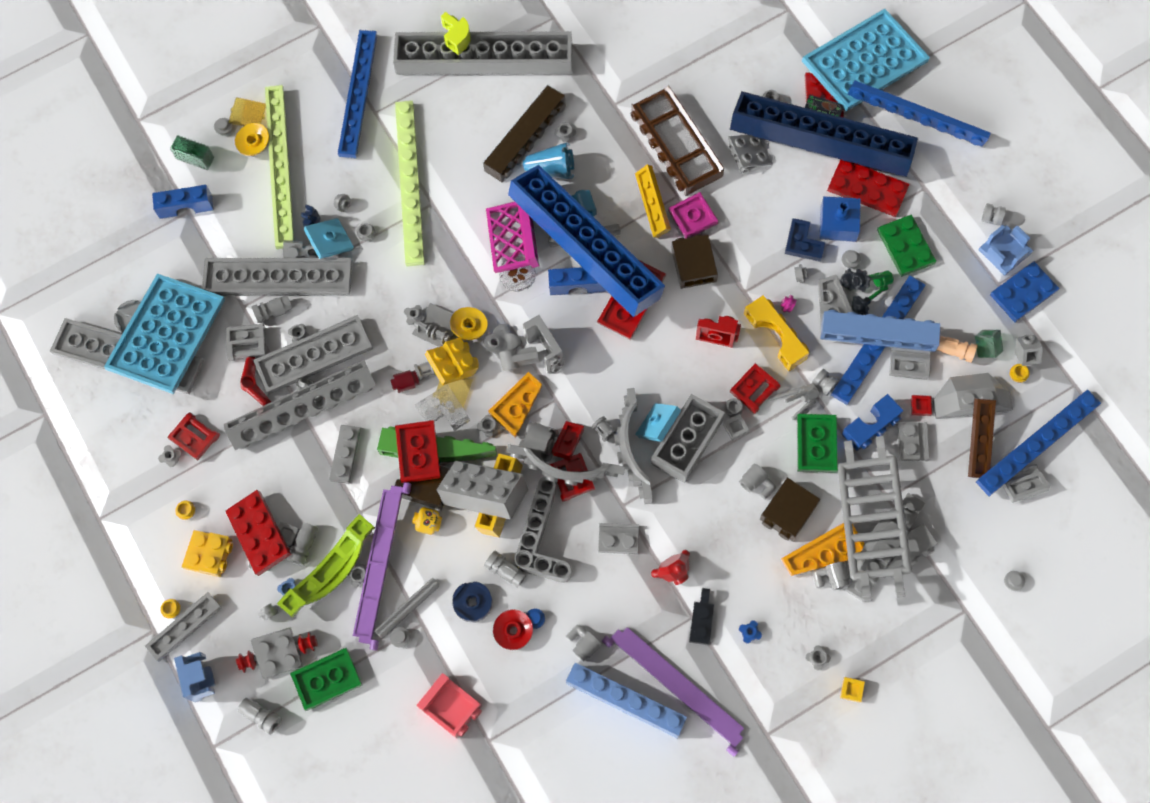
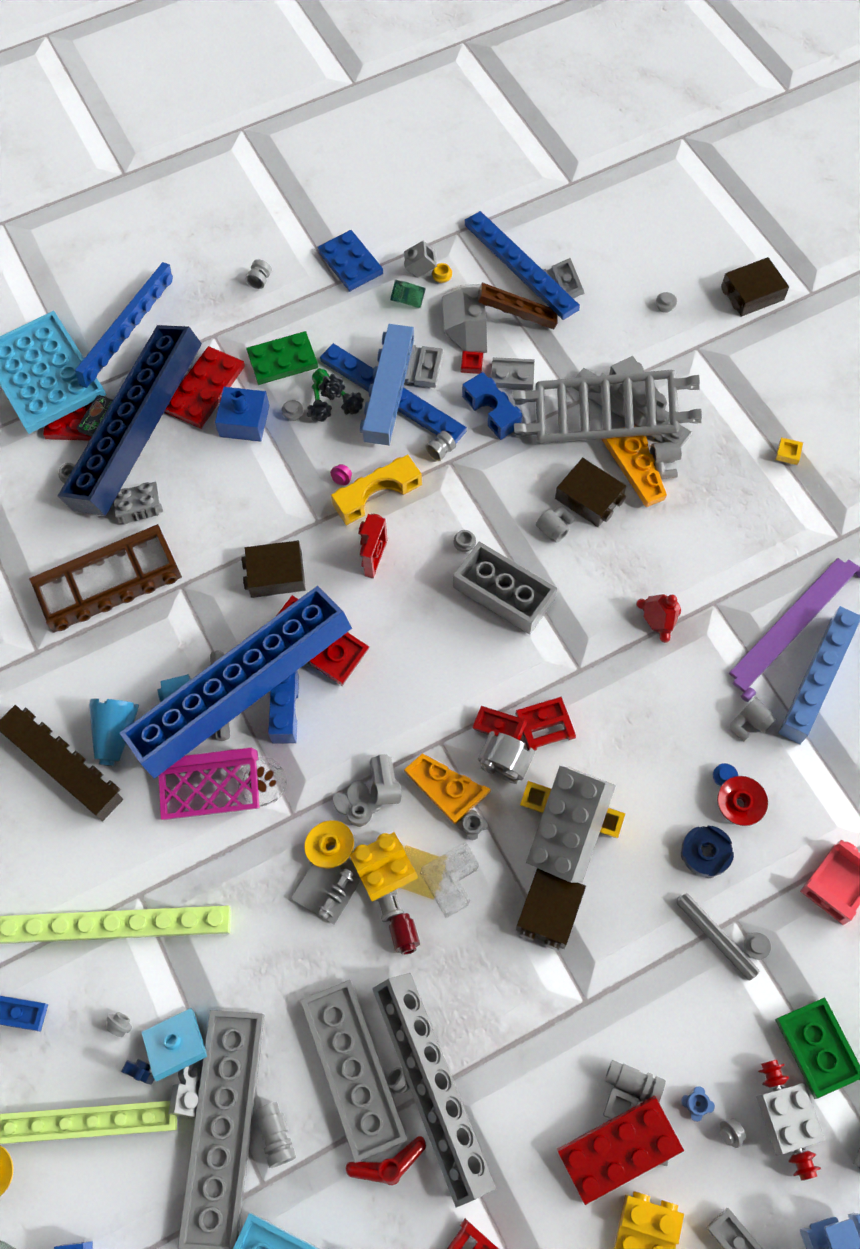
camera: 90 degrees left, 5 degrees down
light grey plate [226,323,267,361] -> none
lime piece [277,514,375,618] -> none
light grey plate [288,324,310,343] -> none
light grey plate [329,425,361,484] -> none
light grey plate [348,564,366,587] -> none
medium lavender piece [352,482,412,651] -> none
light grey plate [357,223,375,241] -> none
bright green slope [377,426,497,463] -> none
red plate [395,420,441,483] -> none
light grey plate [404,305,424,325] -> none
yellow head [412,507,442,535] -> none
light grey axle [484,550,526,588] -> none
light grey piece [506,444,625,486] -> none
light grey beam [515,476,572,583] -> none
light grey panel [523,315,564,373] -> none
light grey plate [555,122,576,142] -> none
light grey bush [592,416,617,442] -> none
light grey plate [598,523,639,554] -> none
light grey piece [614,388,653,504] -> none
yellow plate [635,164,671,238] -> none
medium azure plate [635,403,681,442] -> none
dark pink plate [668,192,719,239] -> none
black plate [689,588,714,645] -> none
light grey plate [723,414,749,441] -> none
red plate [730,363,781,414] -> none
blue plate [739,620,762,644] -> none
light grey plant [769,383,819,420] -> none
dark blue plate [784,218,825,262] -> none
light grey plate [794,264,808,283] -> none
green plate [797,414,838,473] -> none
light grey plate [806,645,830,670] -> none
light grey wing [818,274,853,324] -> none
light nougat axle [937,335,978,363] -> none
medium blue panel [978,225,1033,276] -> none
none -> dark brown brick [721,257,789,317]

